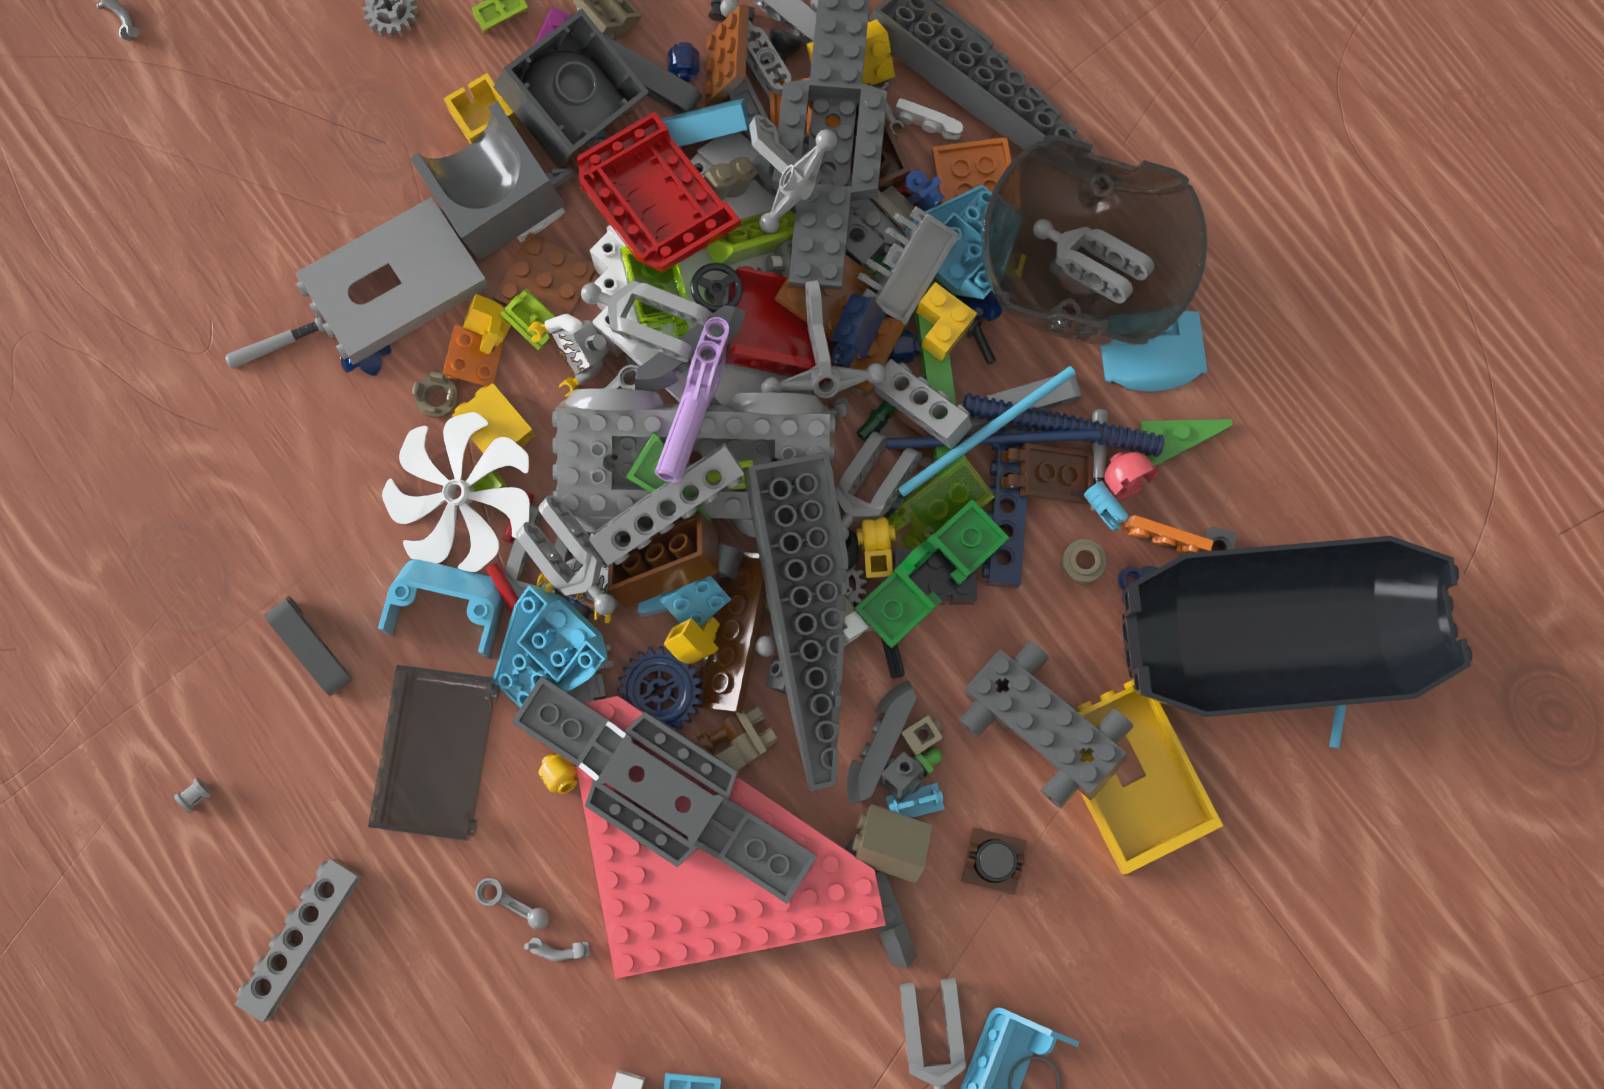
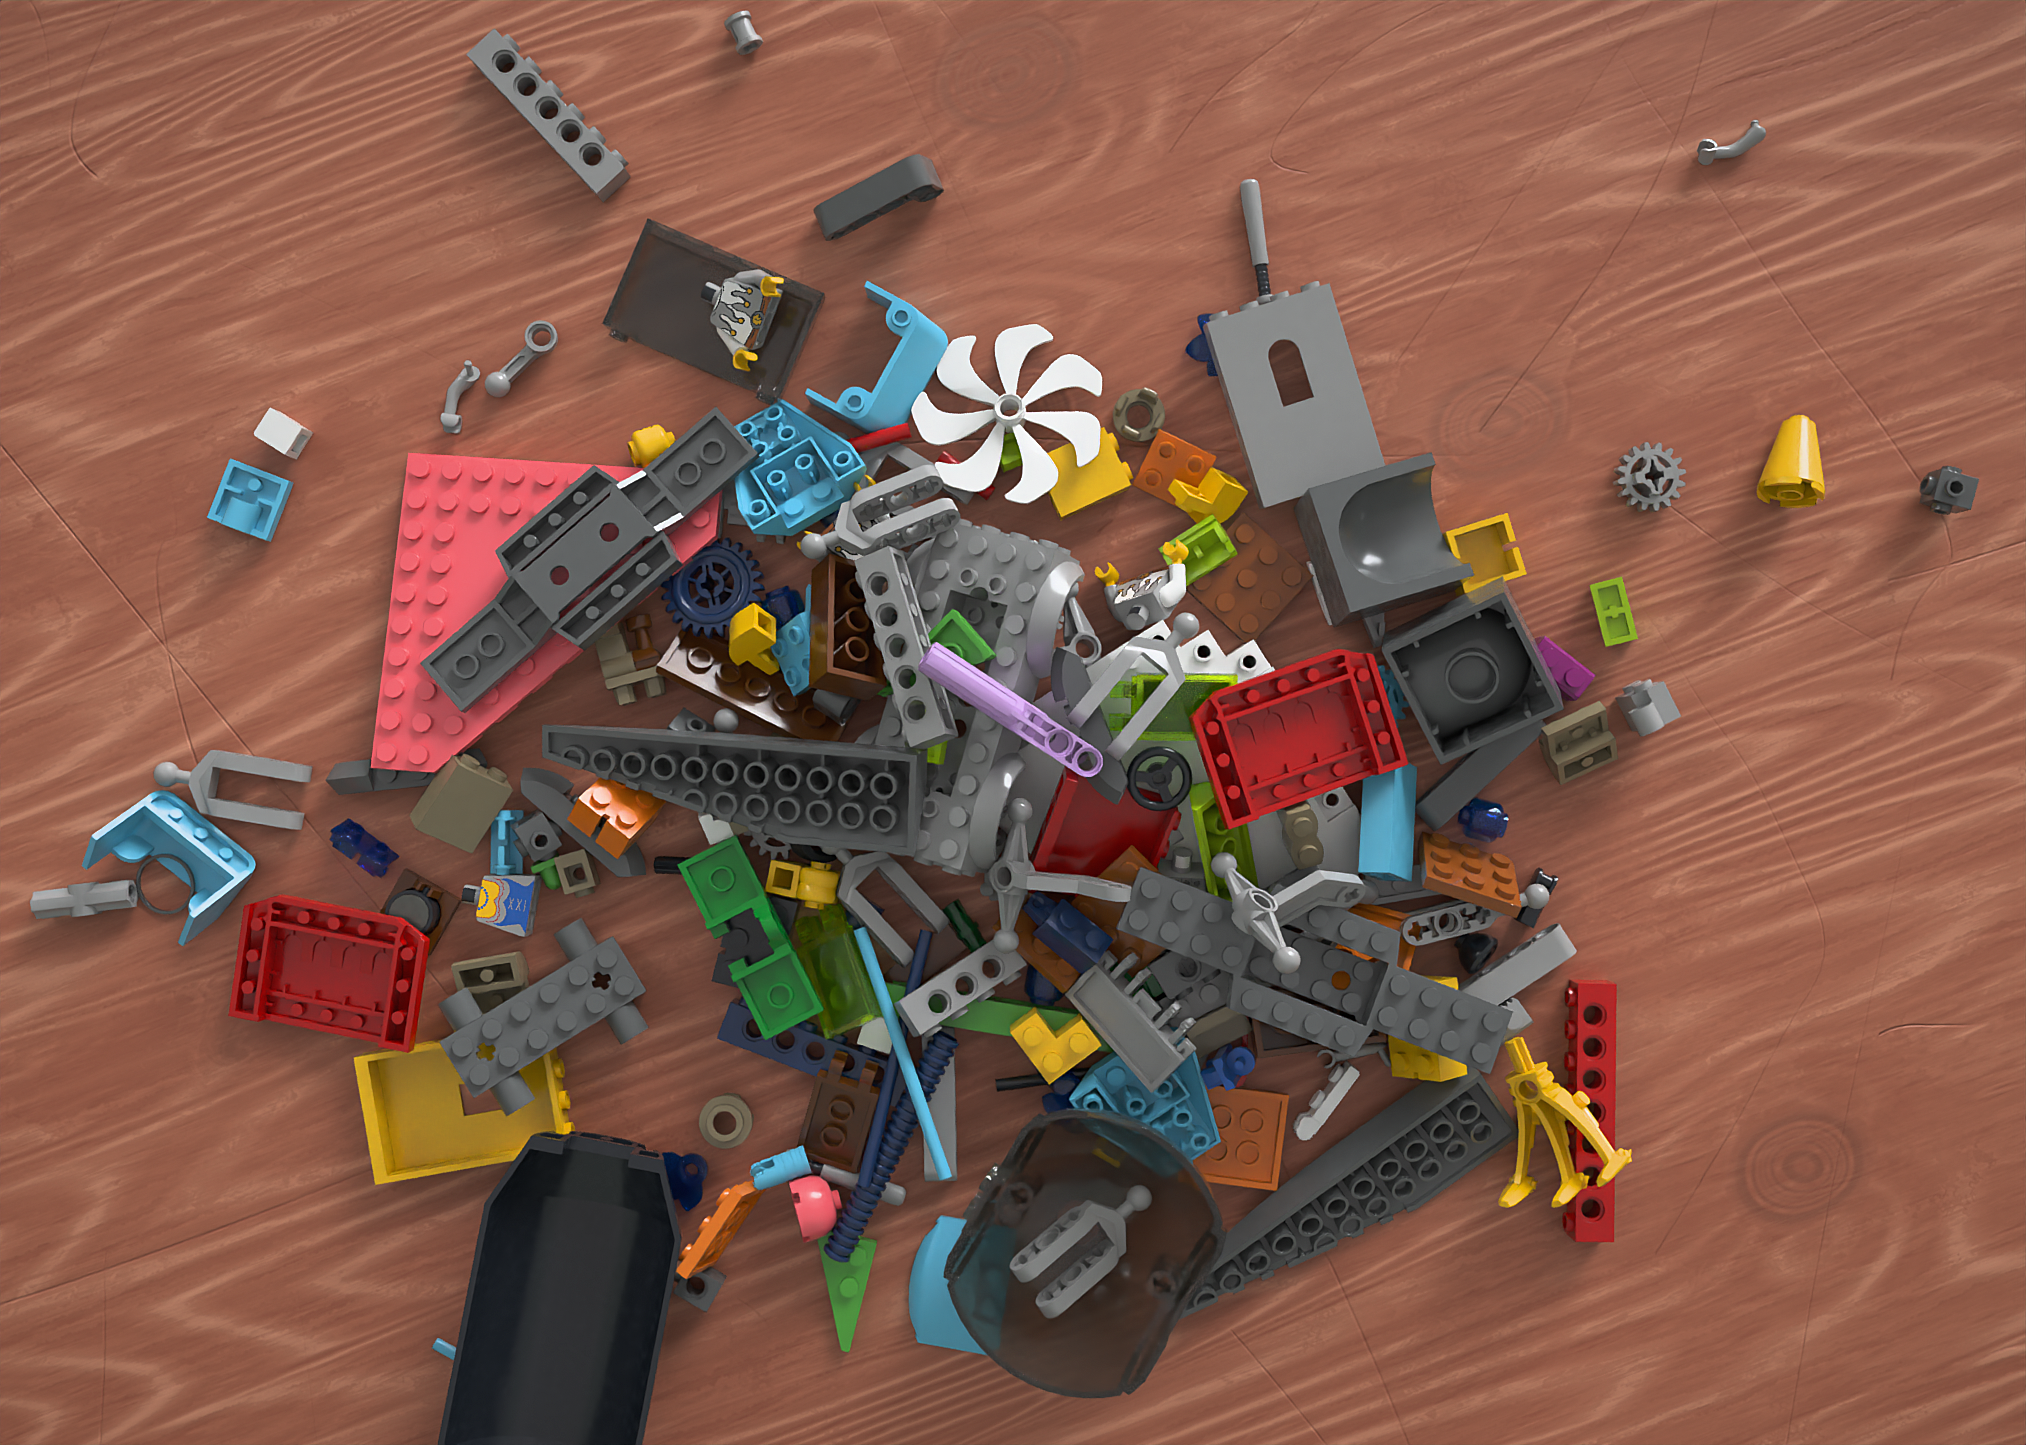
camera: 110 degrees right, 10 degrees up
none -> red slope [228,894,430,1053]
none -> clear blue hinge [329,818,399,878]
none -> dark tan brick [451,951,530,1014]
none -> torso [462,874,542,937]
none -> orange piece [567,778,666,859]
none -> torso [700,269,784,372]
none -> clear blue head [761,585,805,630]
none -> white panel [857,1014,892,1054]

